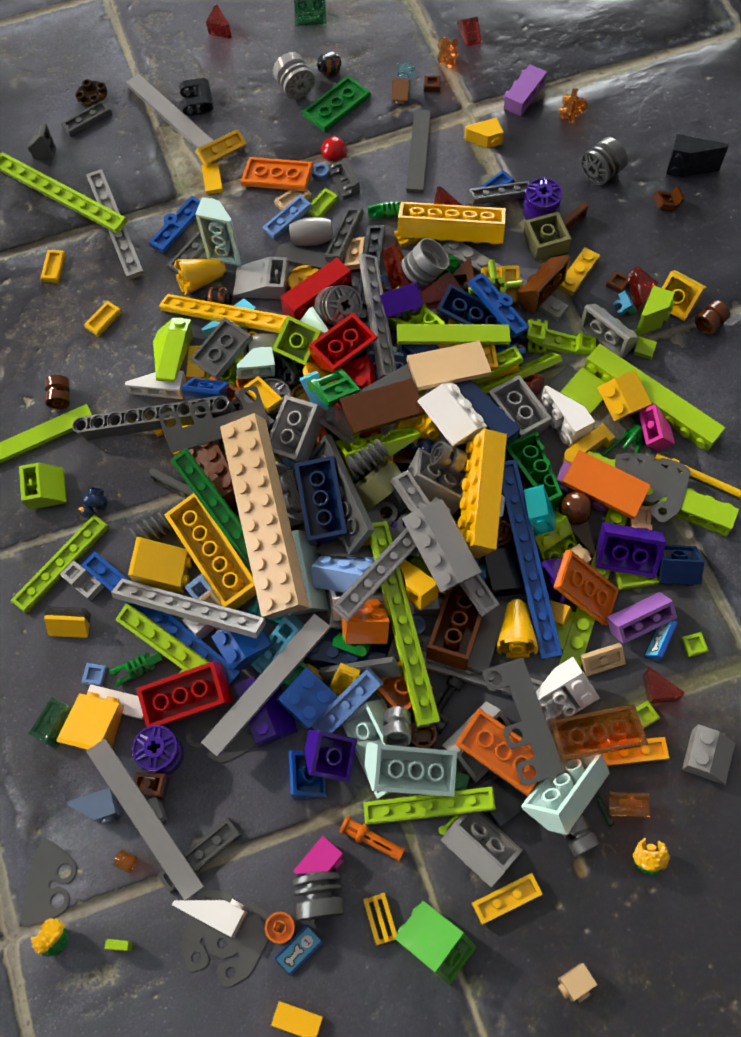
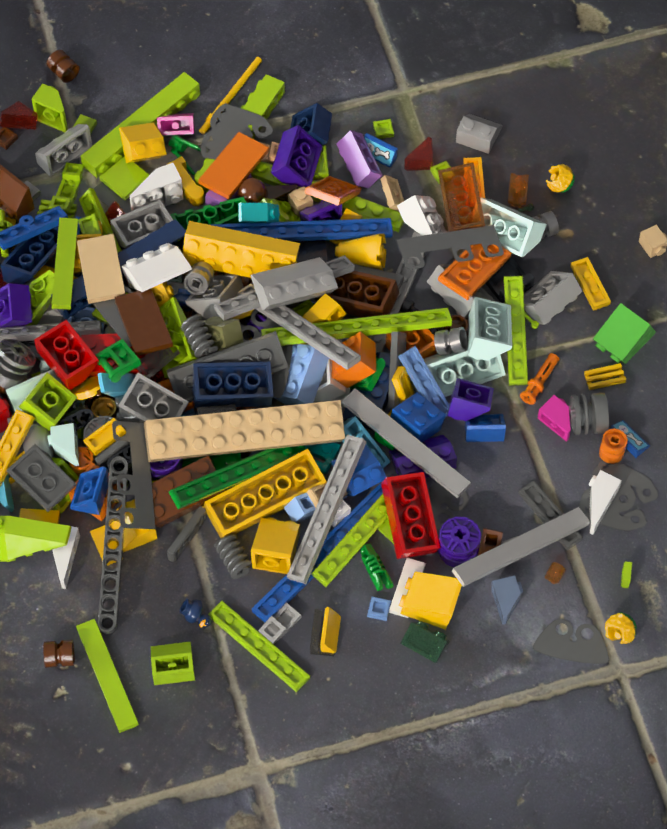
camera: 90 degrees left, 5 degrees down
dark azure tile [613,291,637,315] -> none
yellow slope [662,270,707,321] -> none

